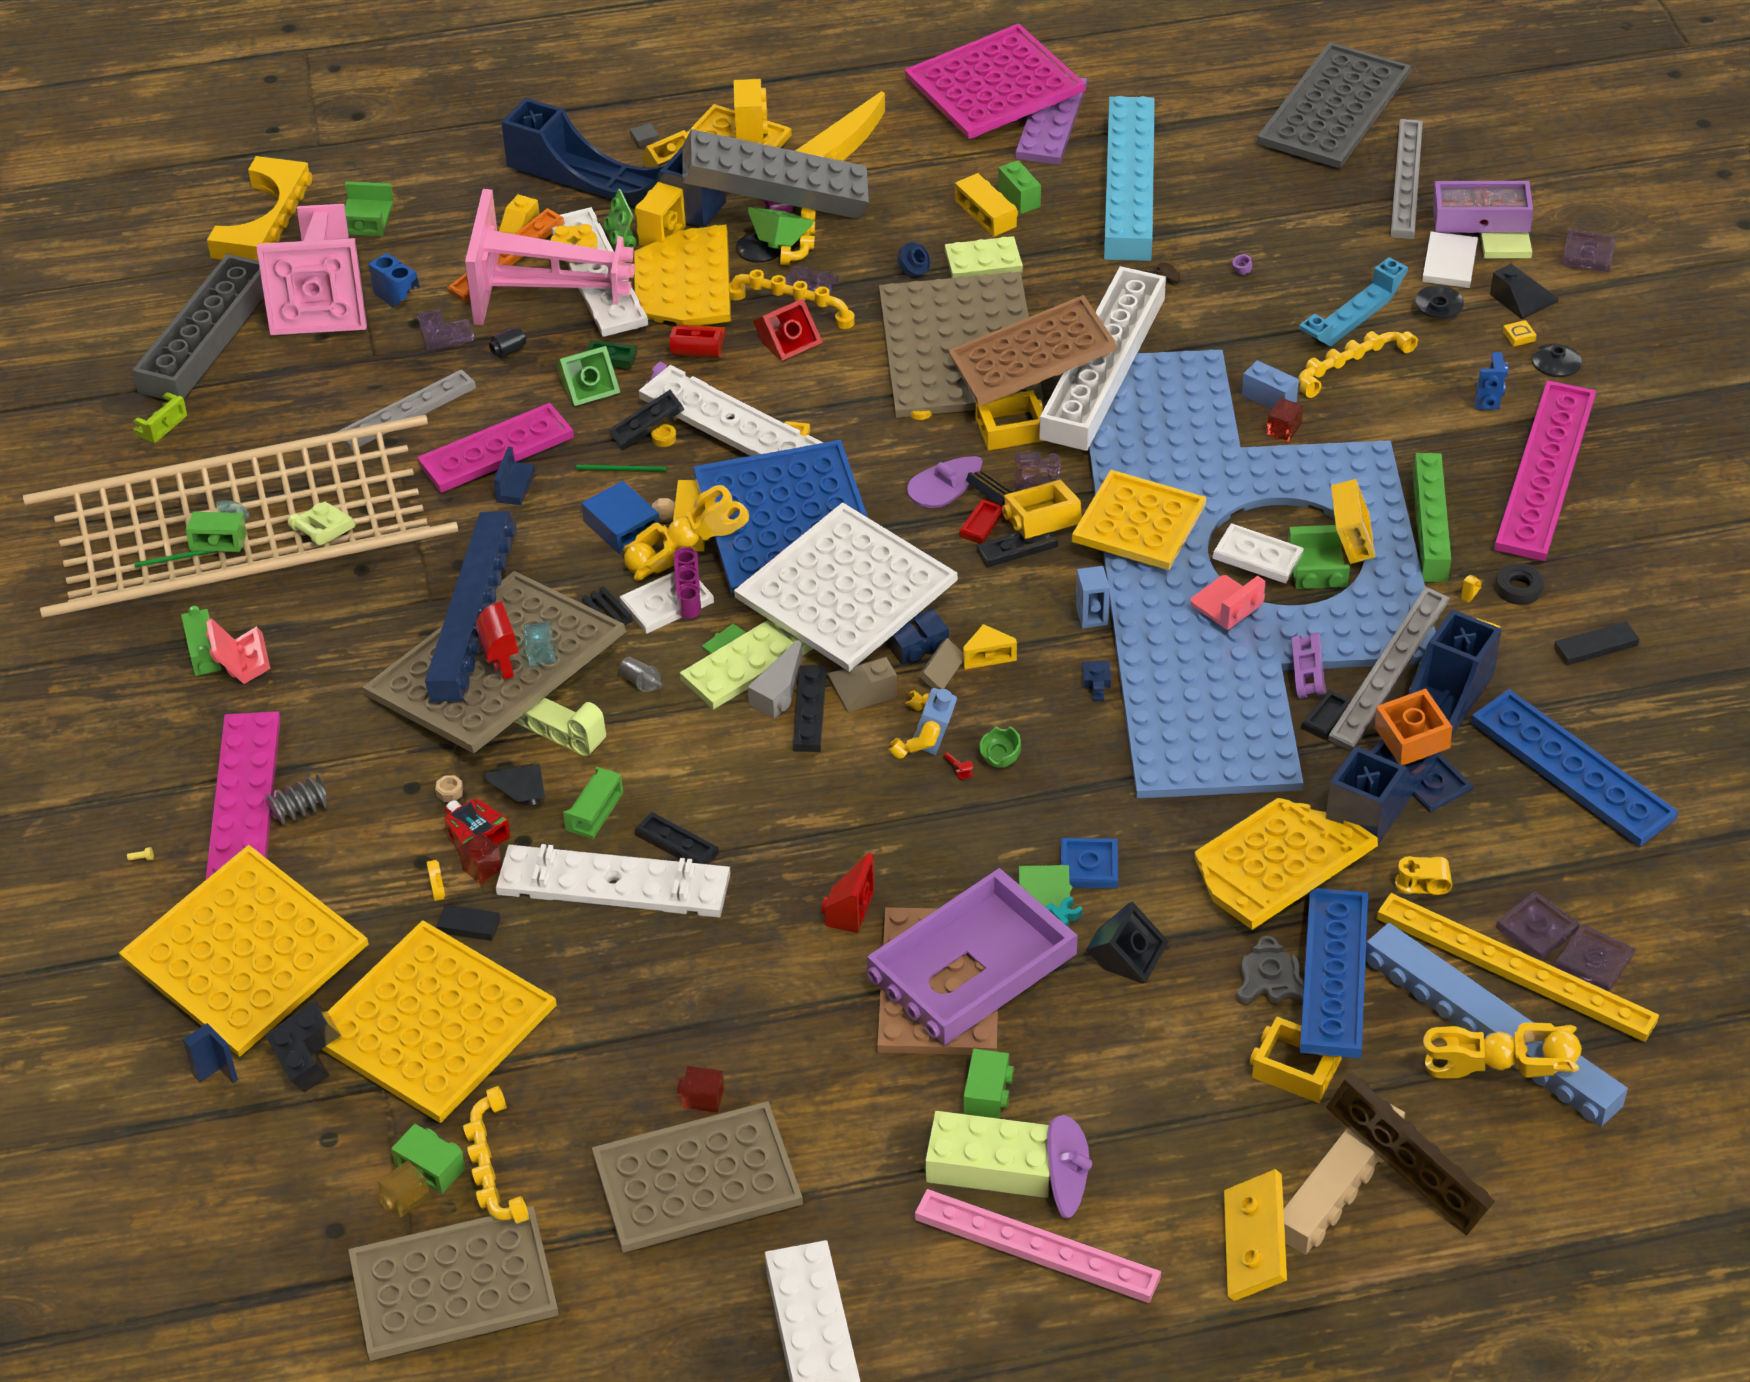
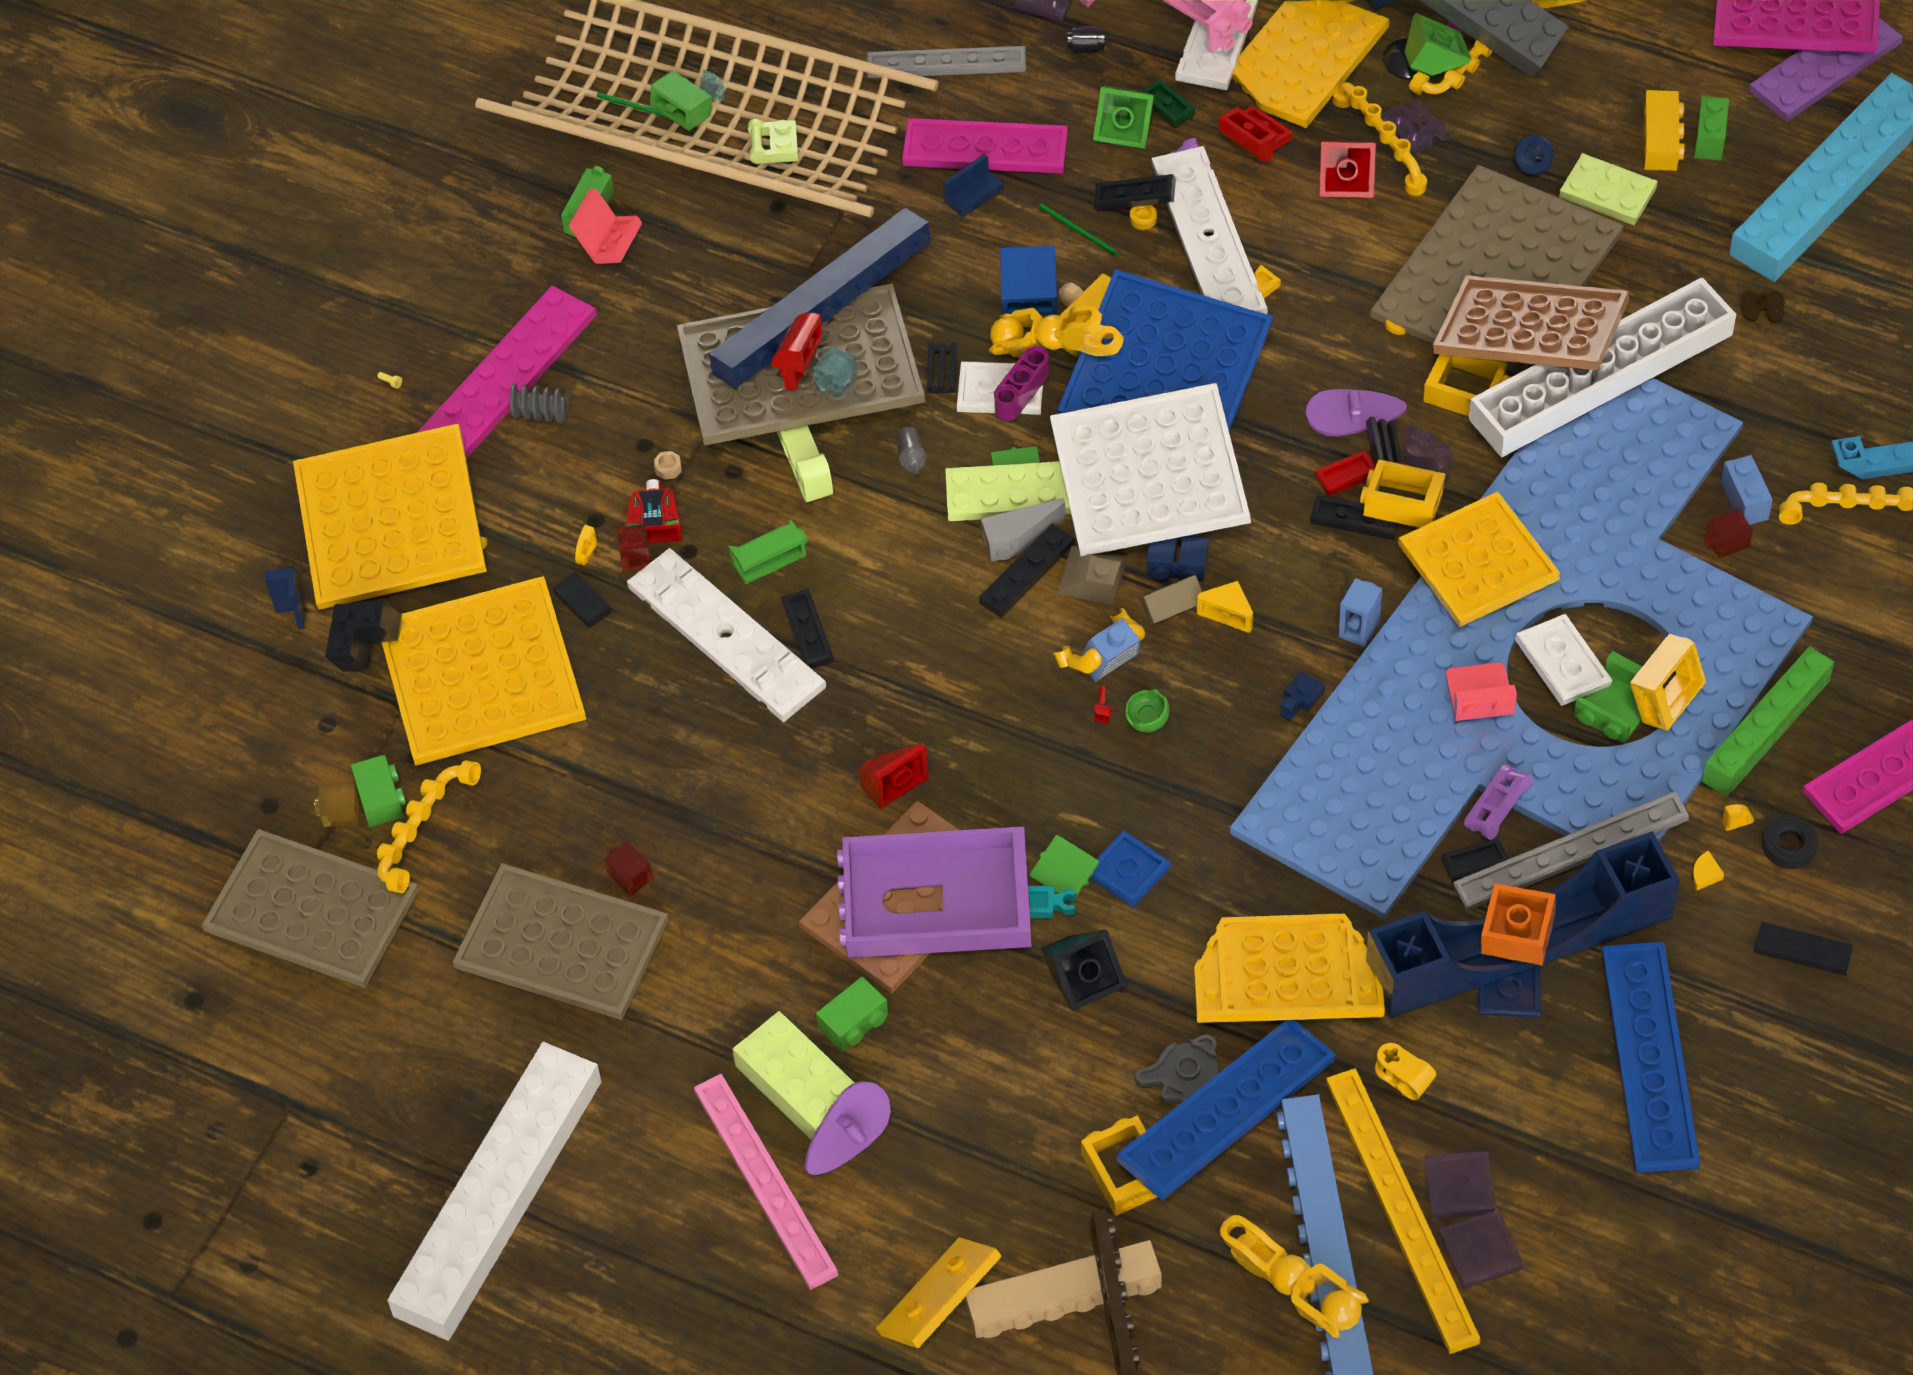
camera: 40 degrees right, 10 degrees up
black slope [484,762,545,806] -> none
medium lavender hinge [1233,254,1252,276] -> none

